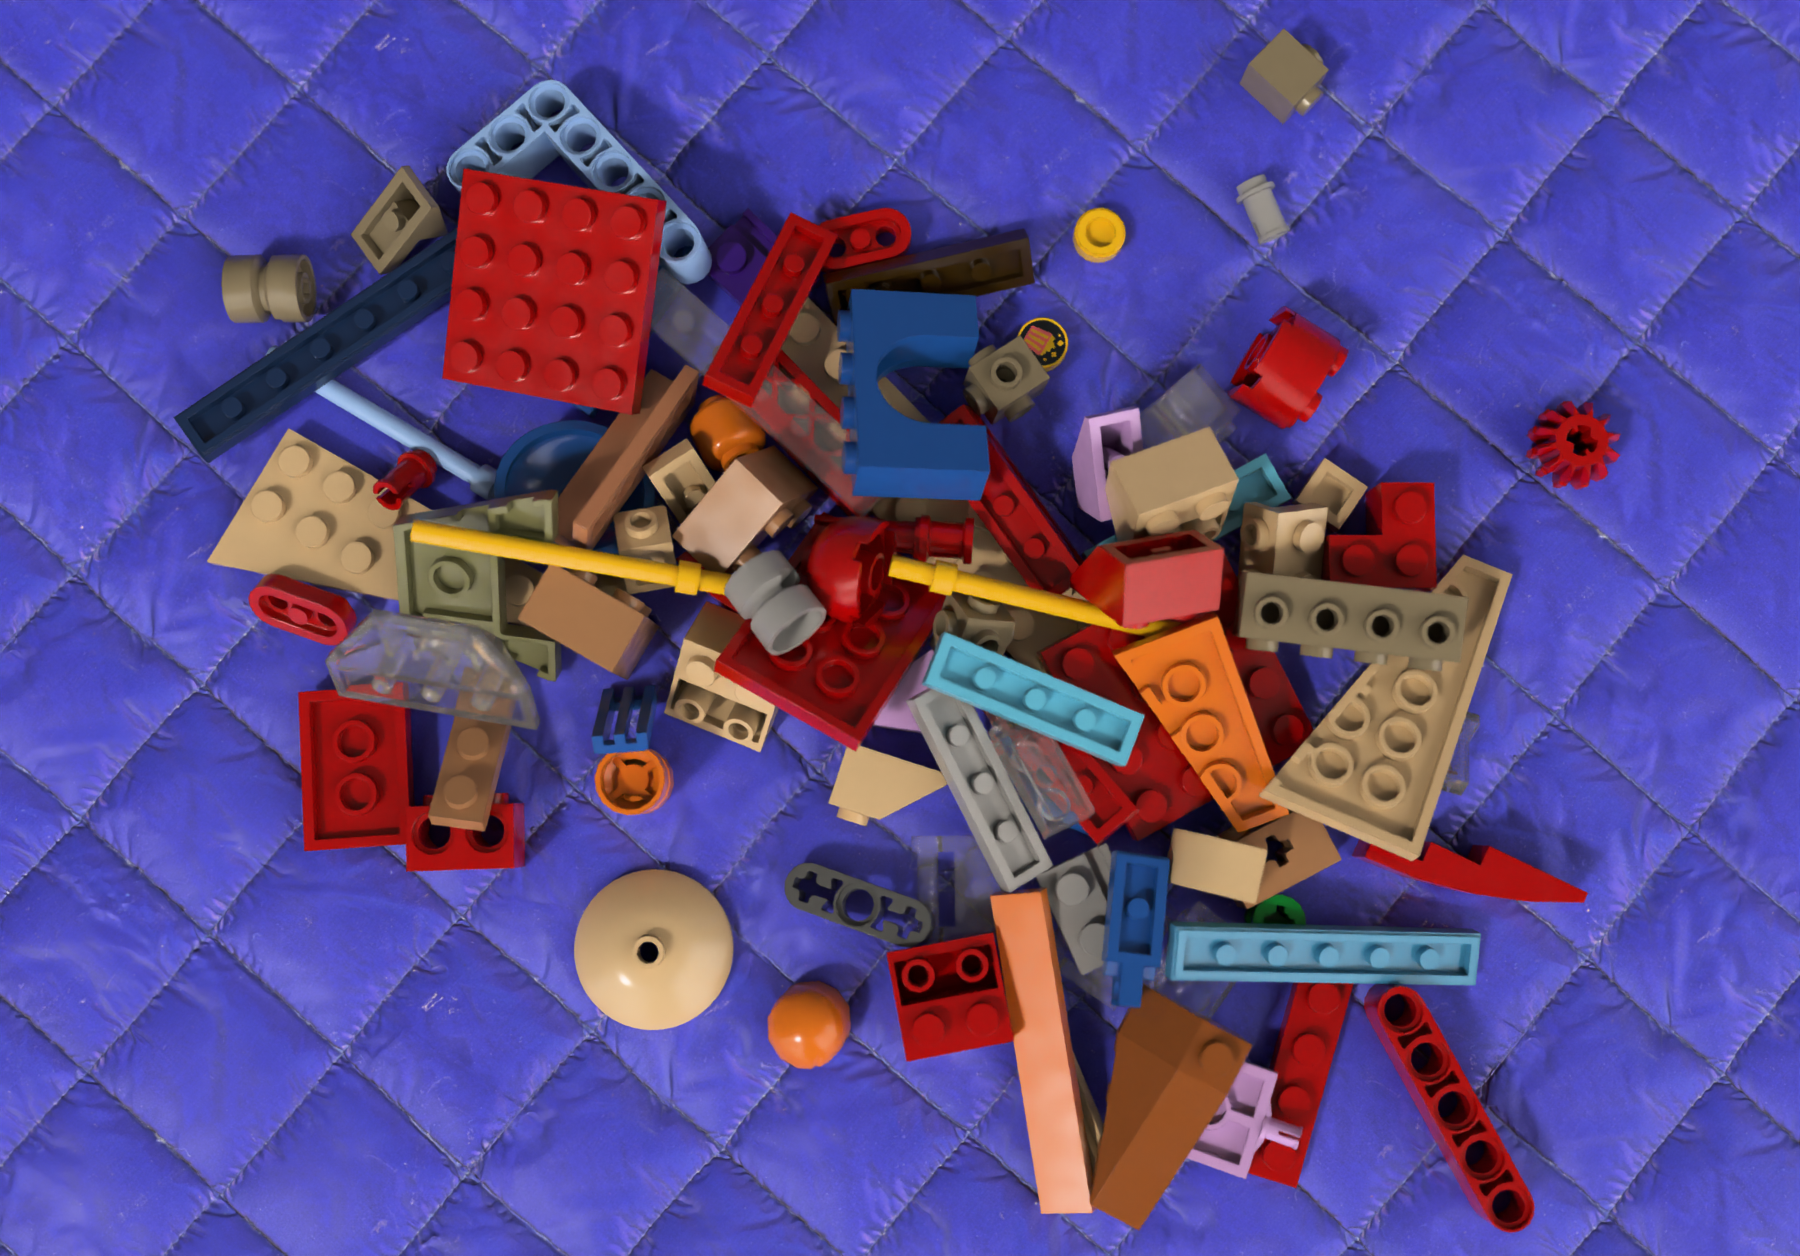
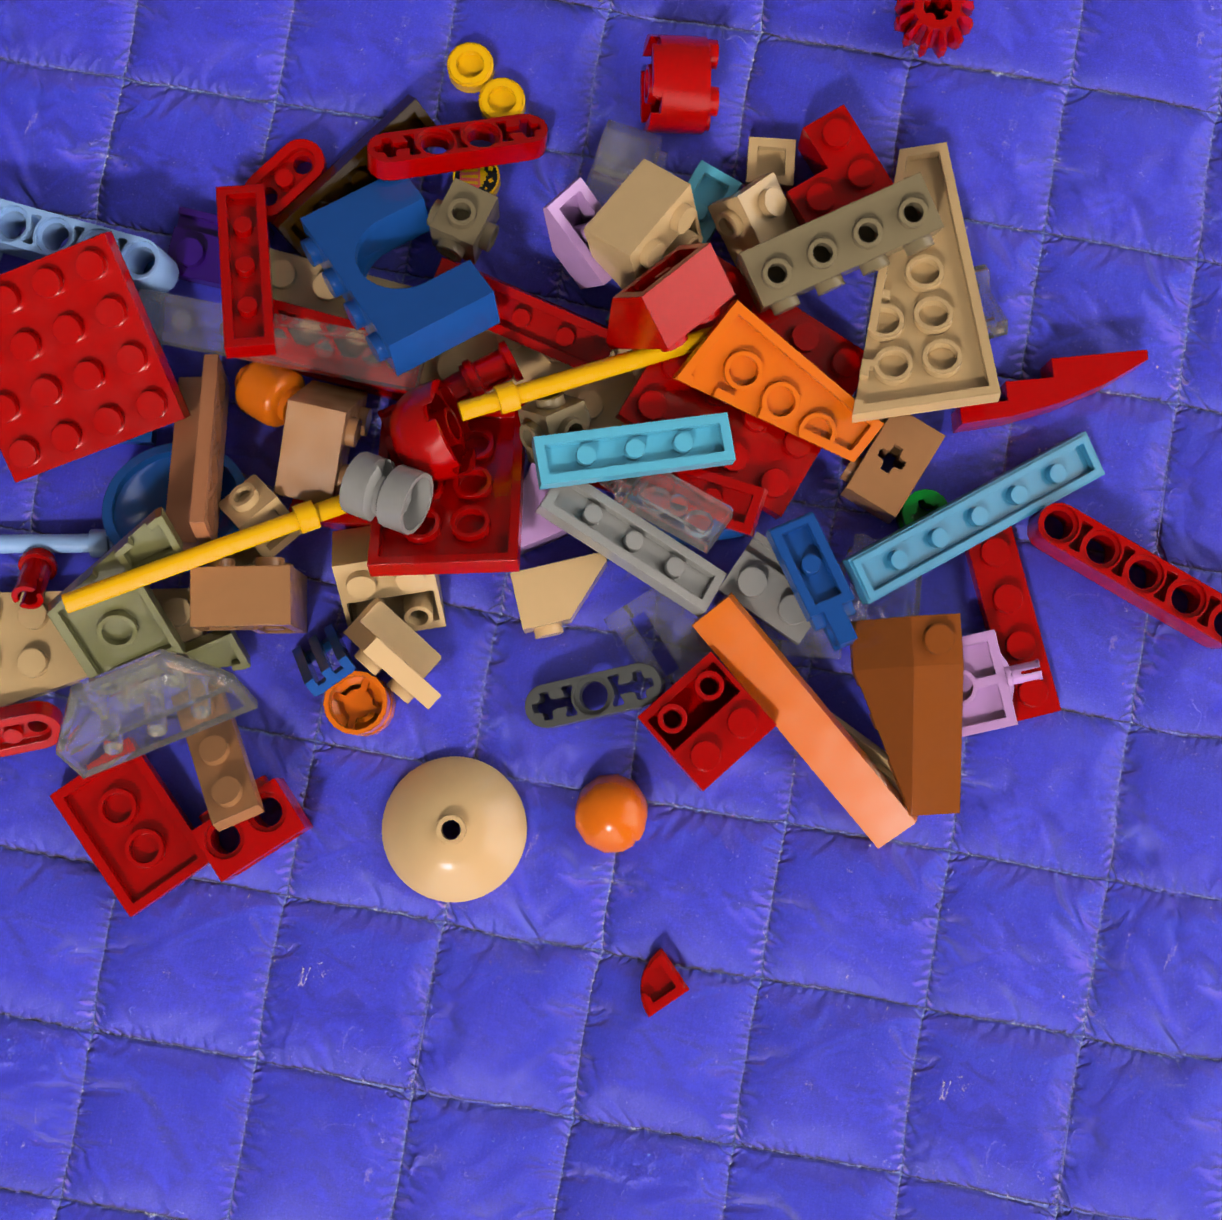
camera: 30 degrees left, 0 degrees up
tan slope [642,438,716,524] -> none
tan brick [1167,828,1268,904] -> none
none -> tan bracket [343,598,441,710]
none -> red beam [367,114,548,180]
none -> yellow tile [478,78,526,119]
none -> red tile [640,947,689,1017]

